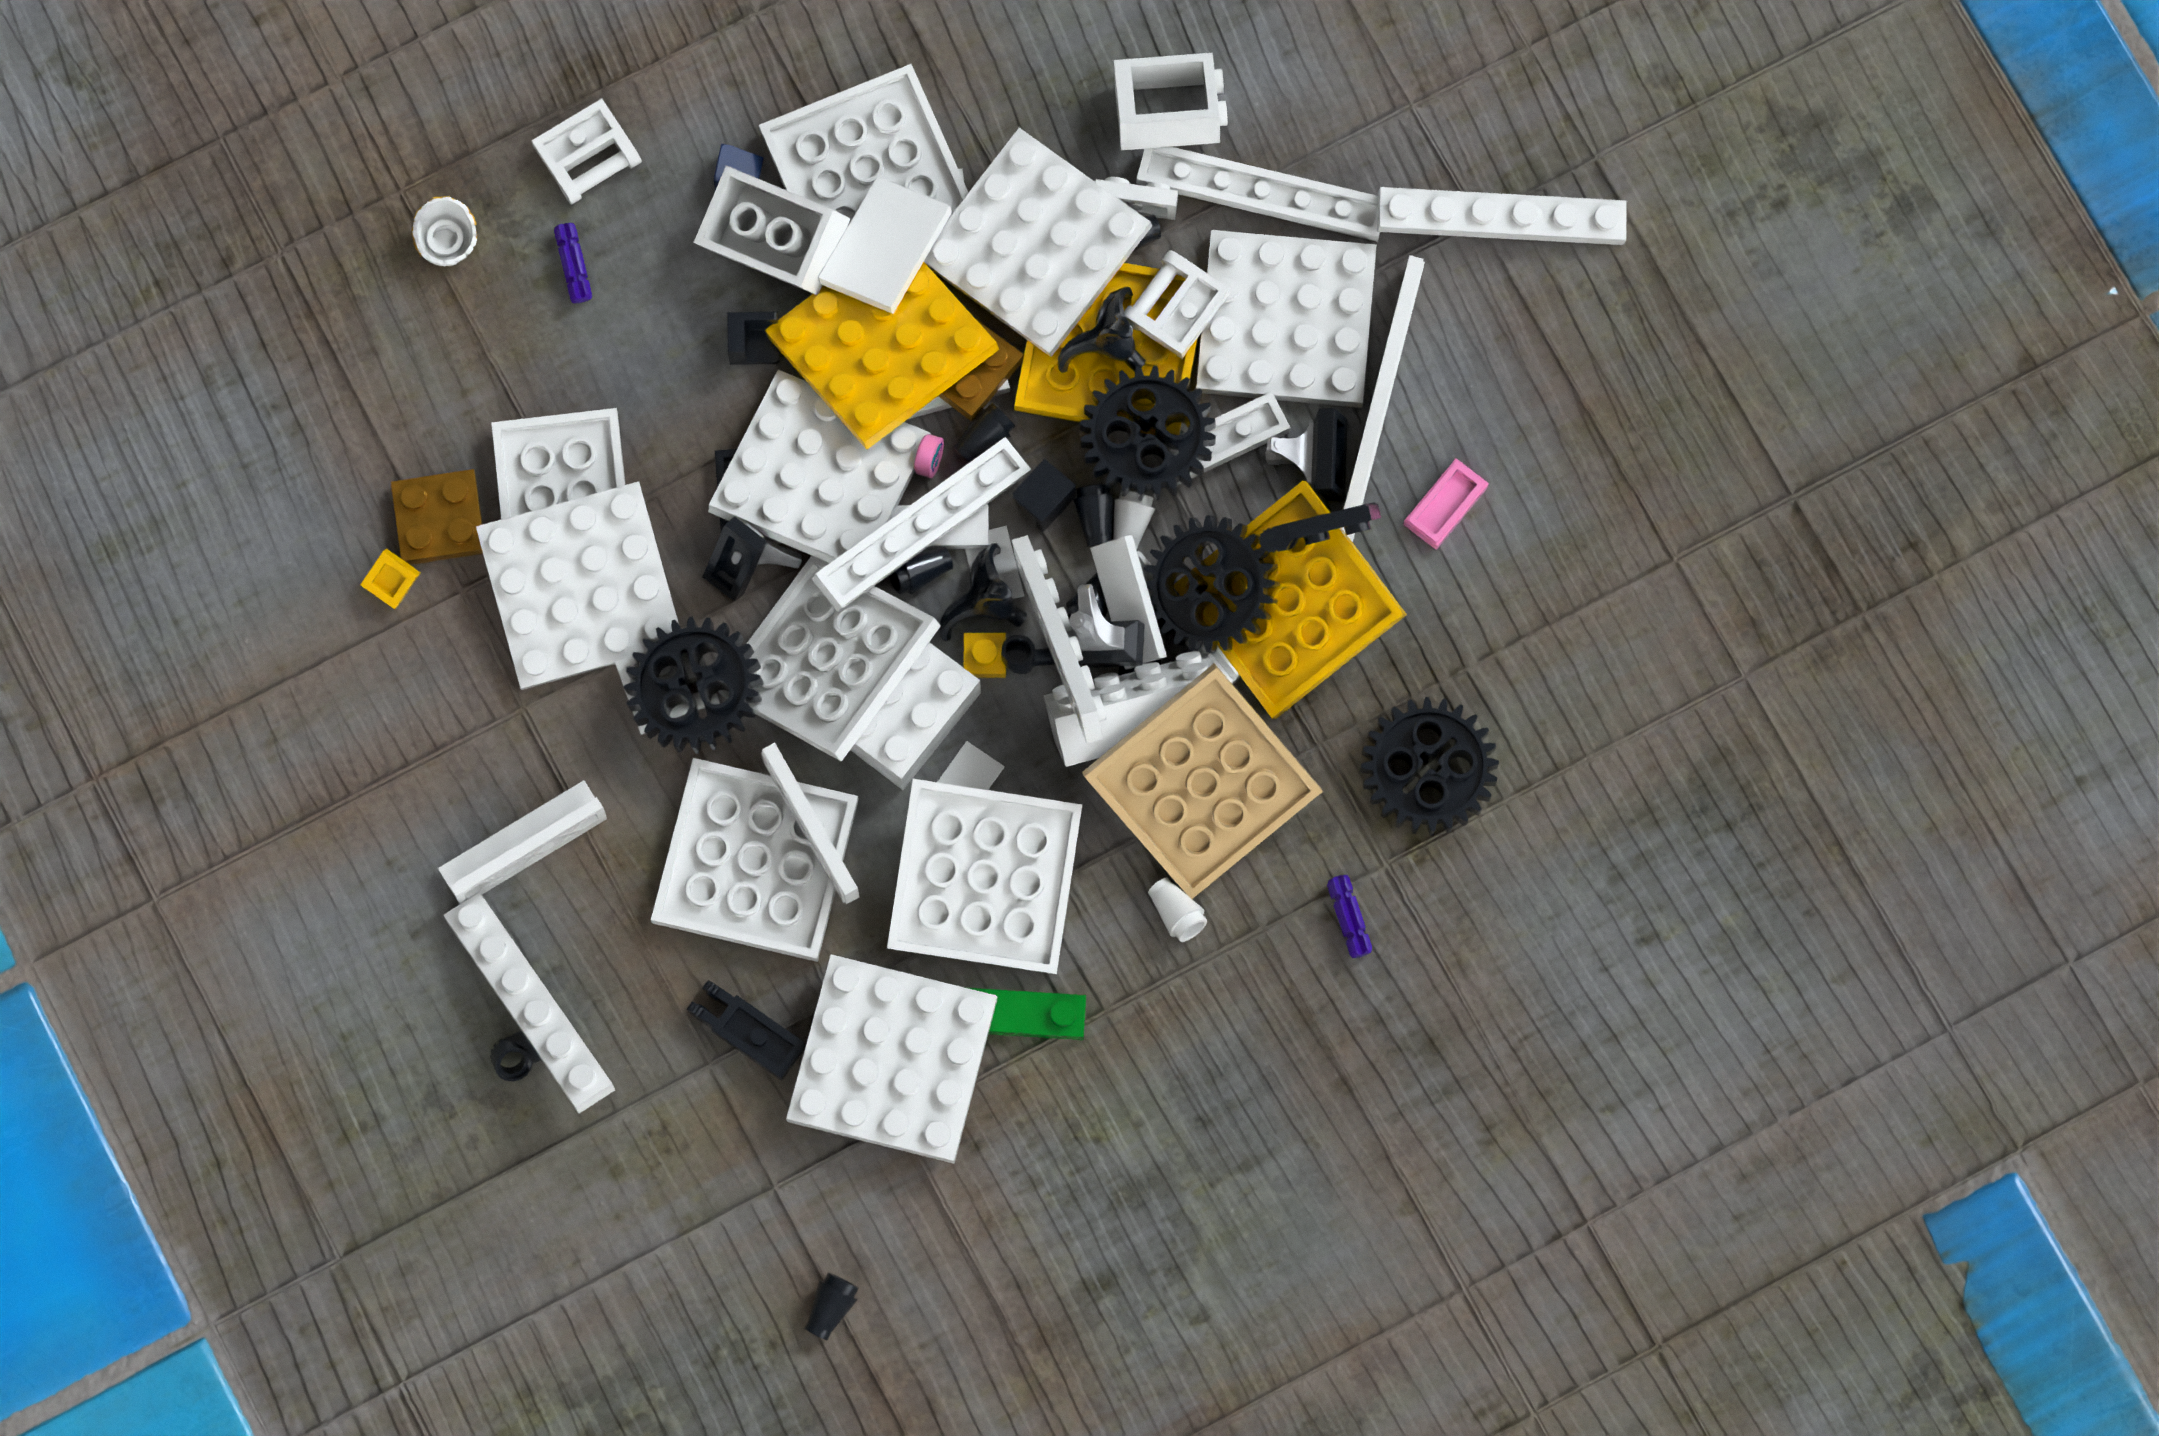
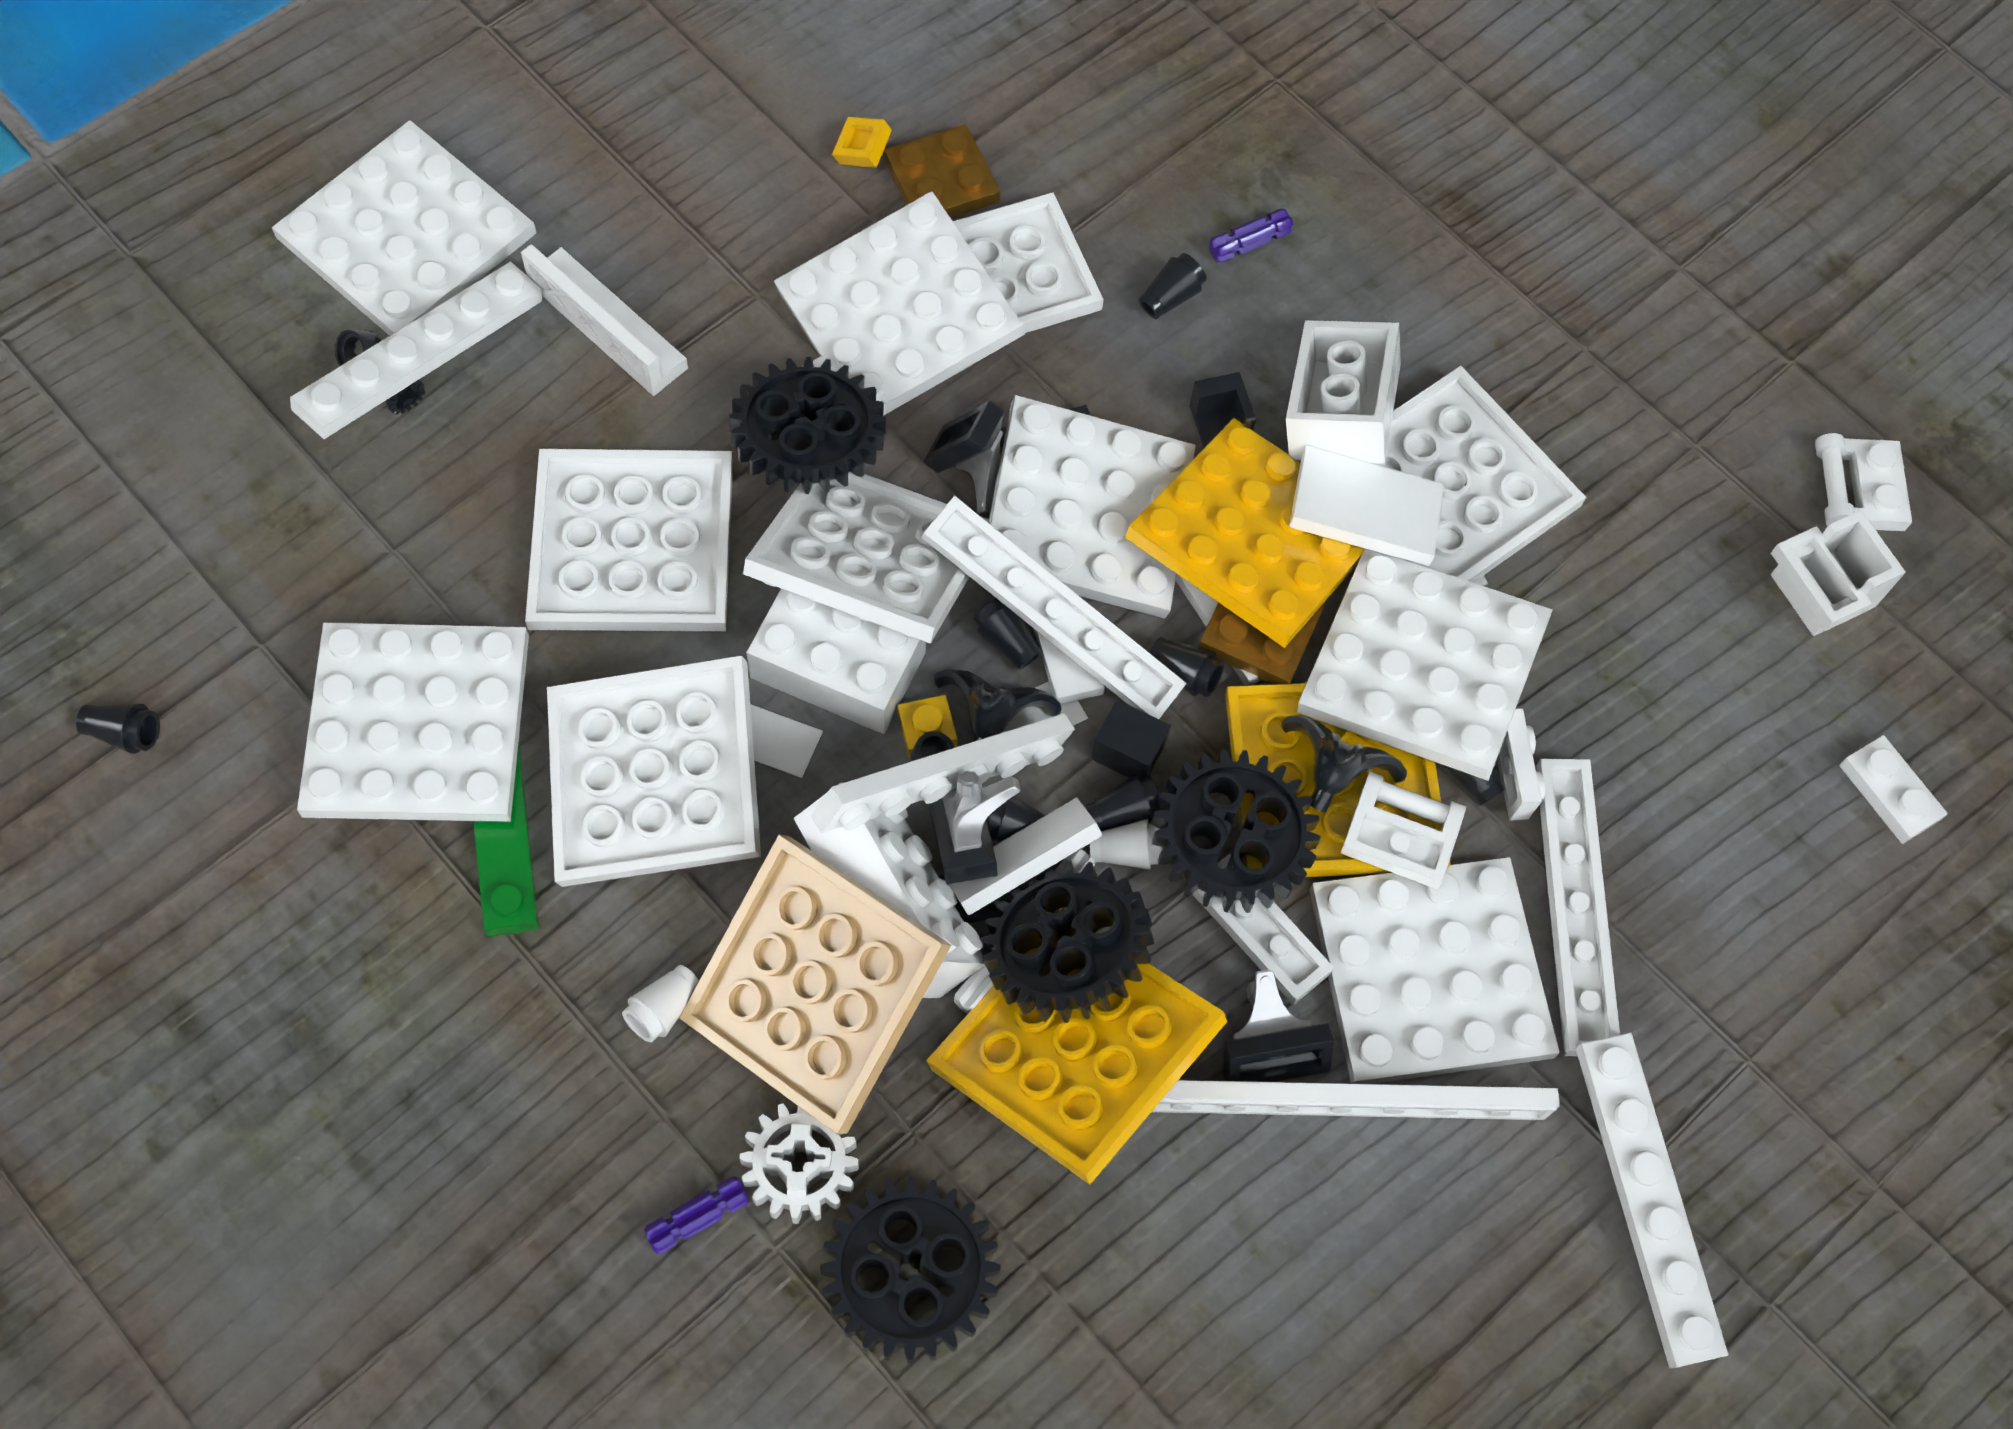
camera: 70 degrees right, 10 degrees down
white hair [411,196,477,266] -> none
white plate [532,99,642,205] -> none
black hinge [686,980,806,1081] -> none
dark blue slope [714,144,764,190] -> none
white tile [761,743,859,904] -> none
bright pink tile [914,434,944,478] -> none
white window [1114,53,1227,150] -> none
black hinge [1258,502,1381,553] -> none
bright pink tile [1403,458,1489,550] -> none
none -> white plate [272,120,536,336]
none -> white gear [740,1104,859,1224]
none -> black cone [1139,253,1207,319]

